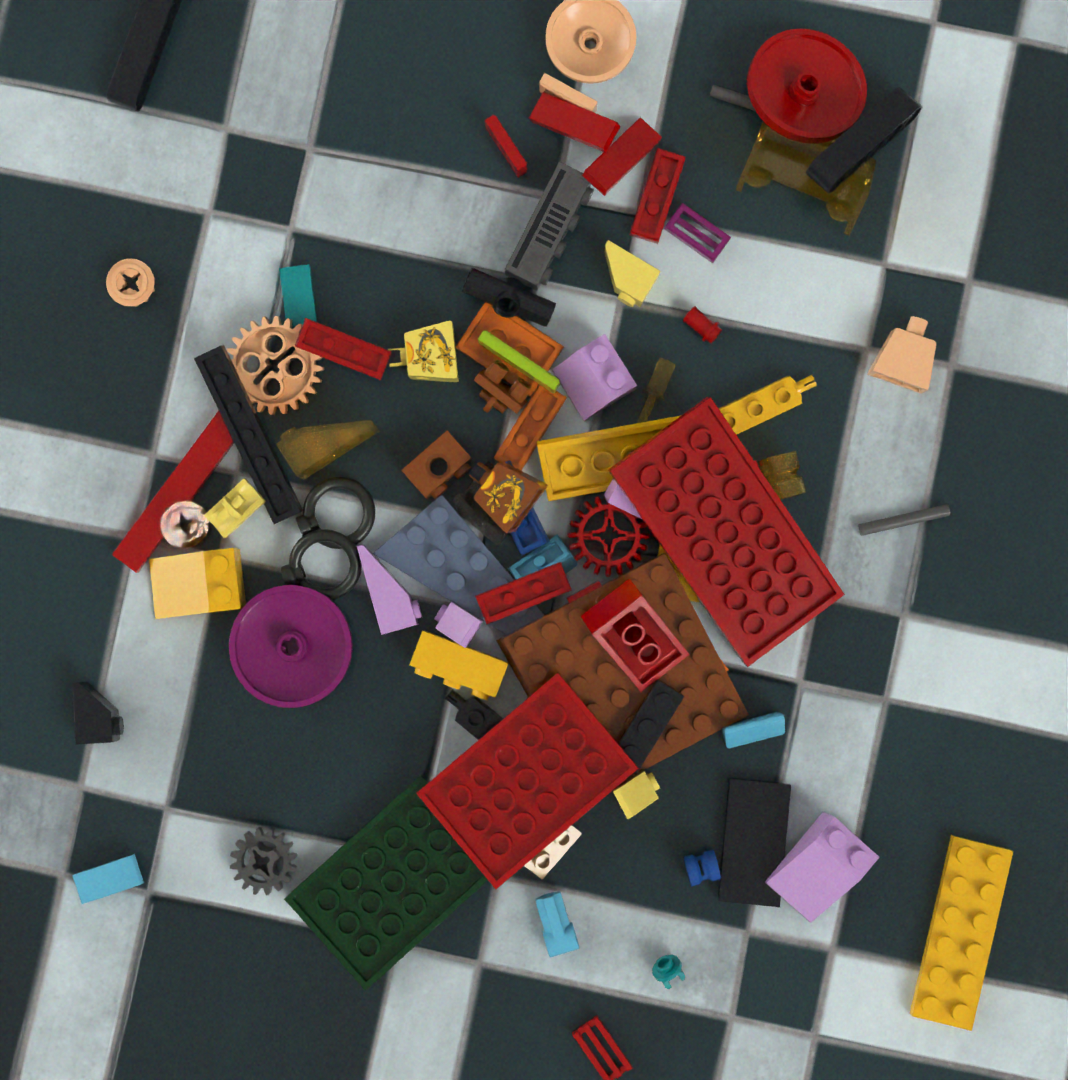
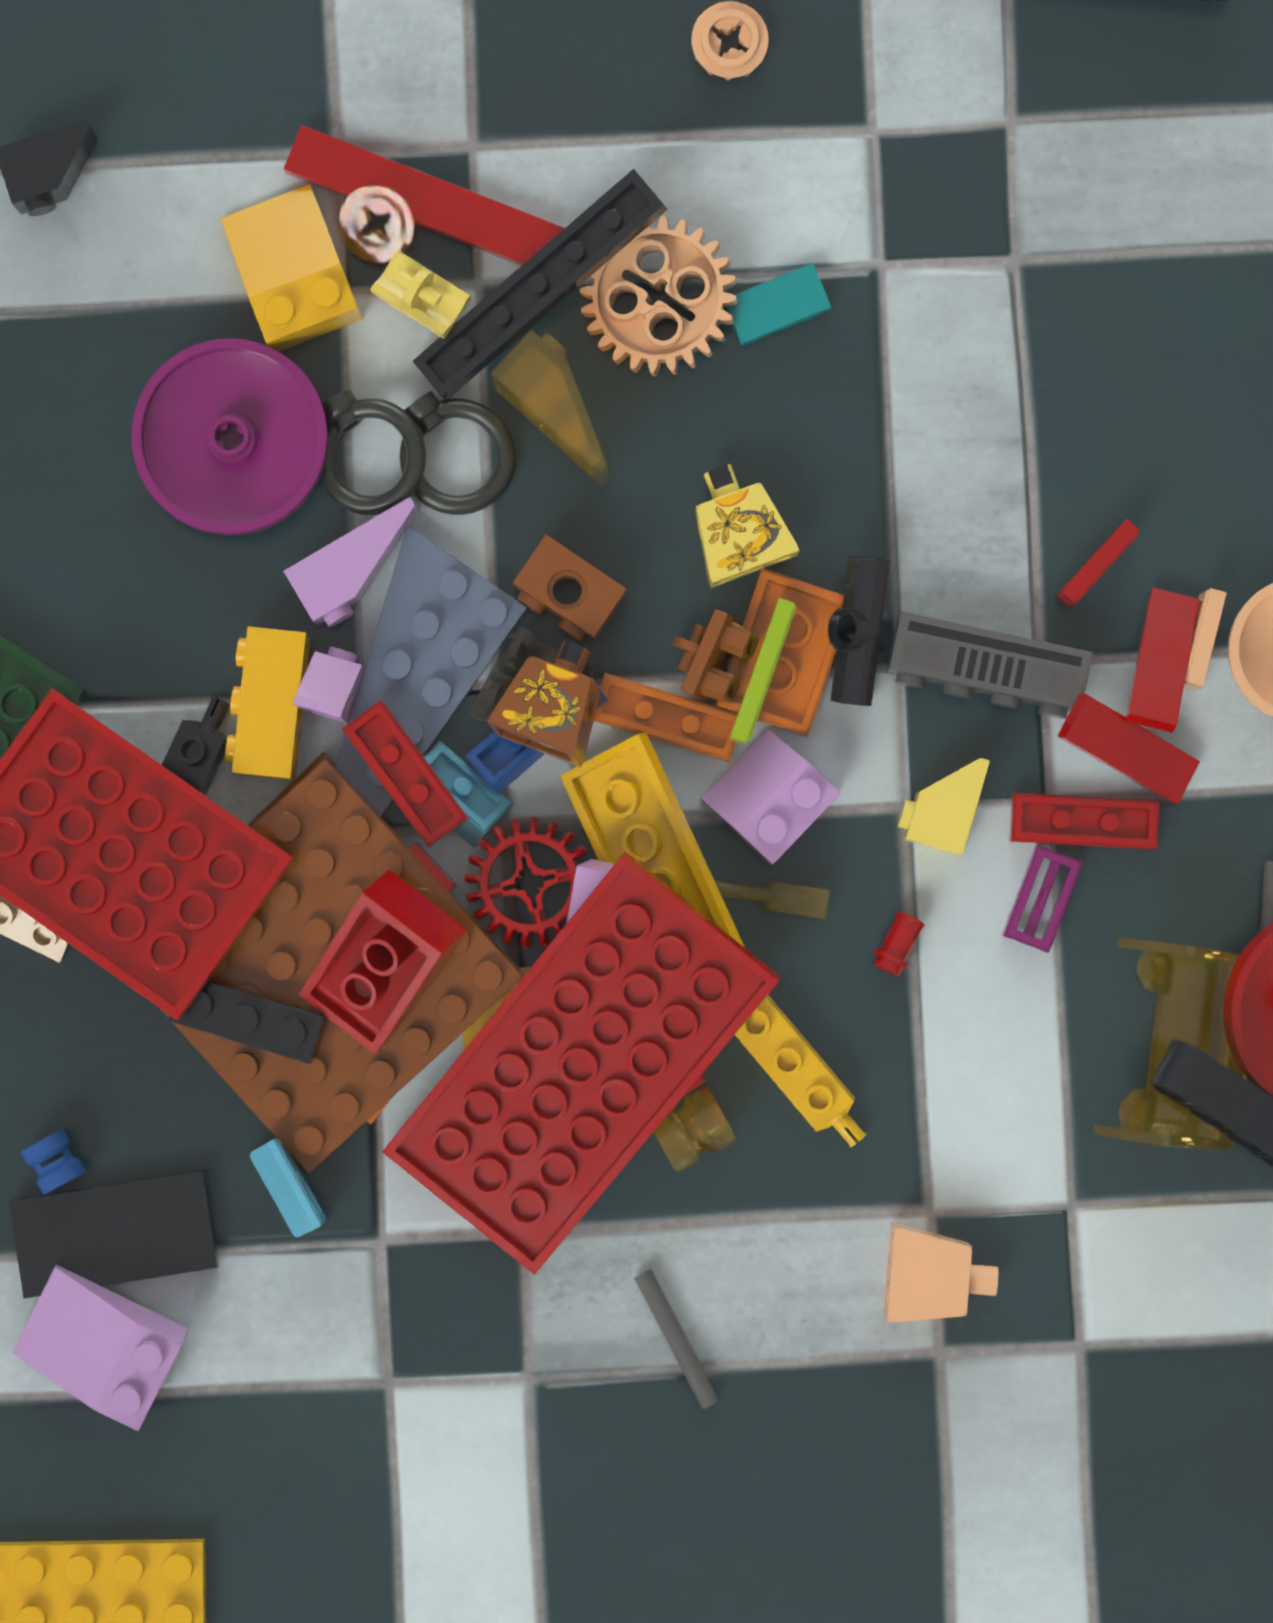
camera: 70 degrees right, 0 degrees up
red tile [295,318,392,380] -> none
light yellow slope [613,769,660,819] -> none

